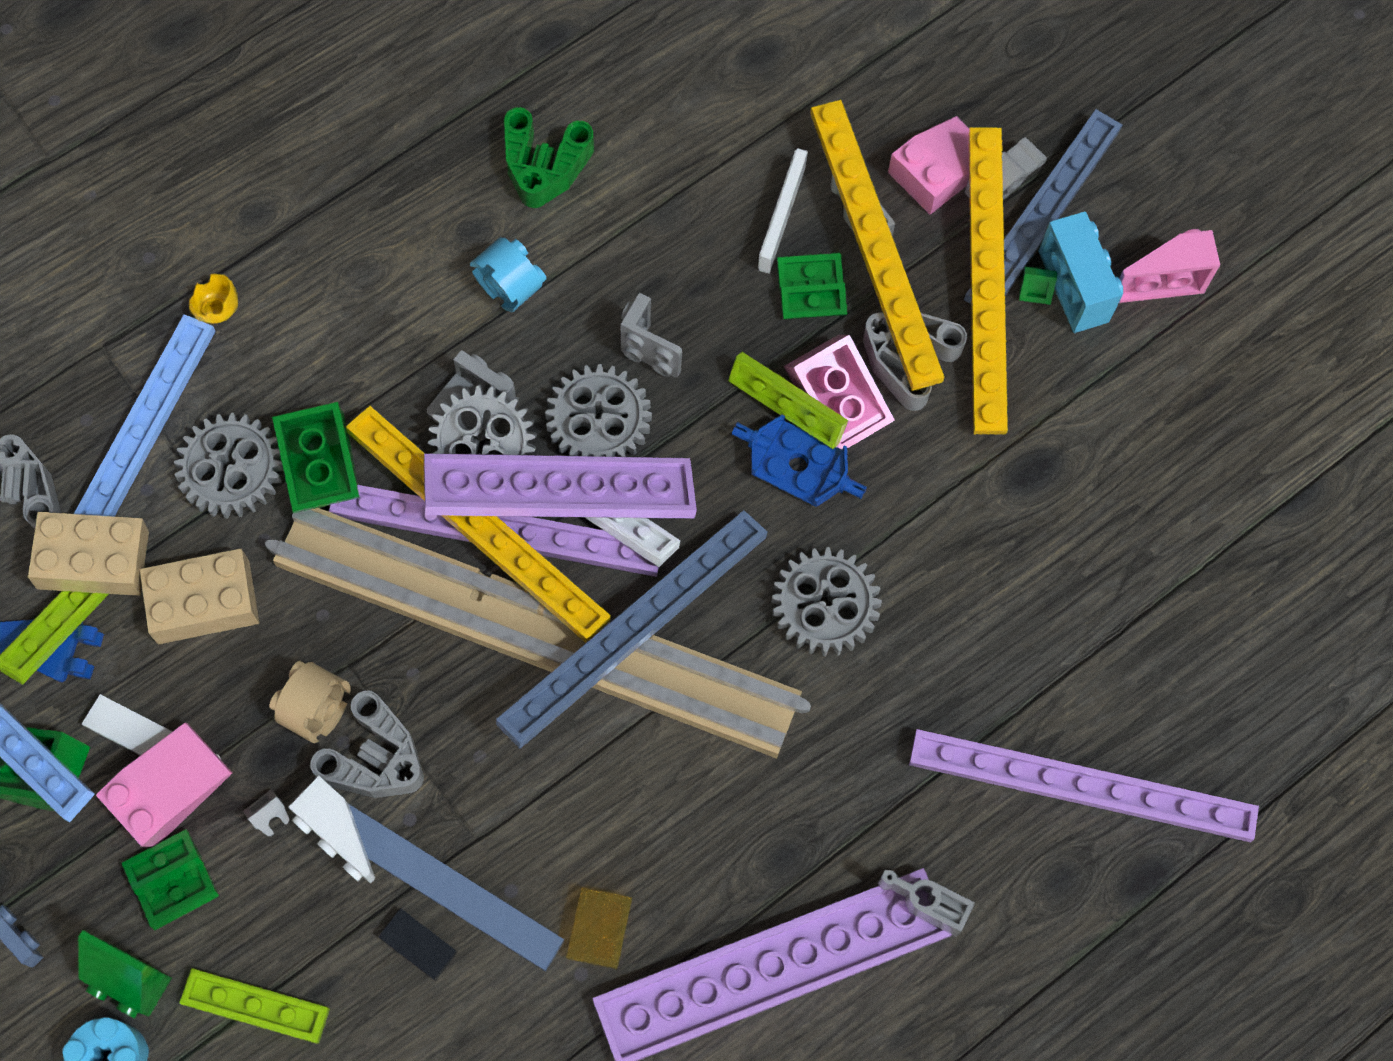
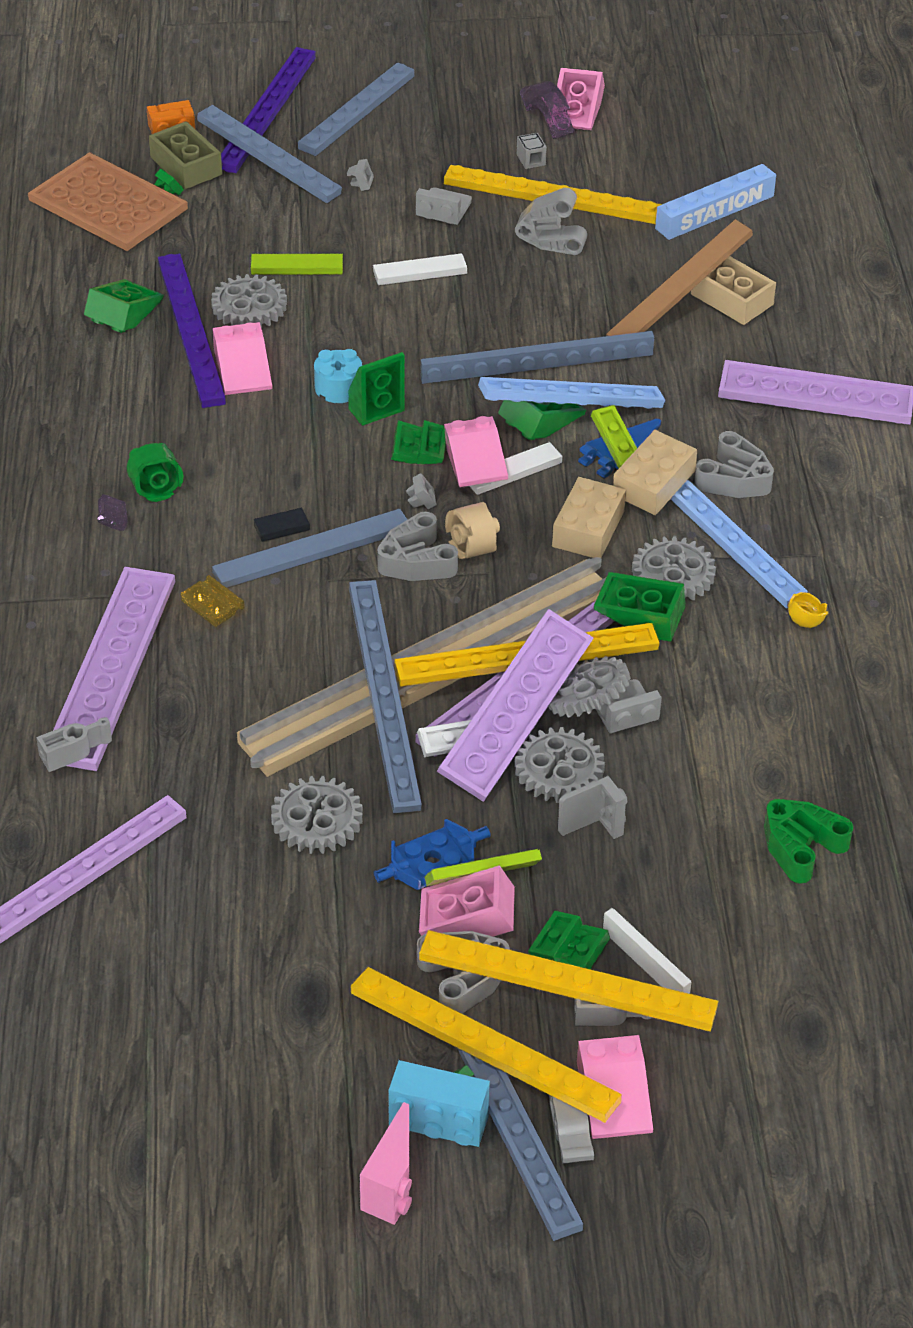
camera: 125 degrees right, 25 degrees down
lime tile [179,968,330,1044] -> none
white slope [289,776,375,884] -> none
medium azure brick [470,237,547,312] -> none

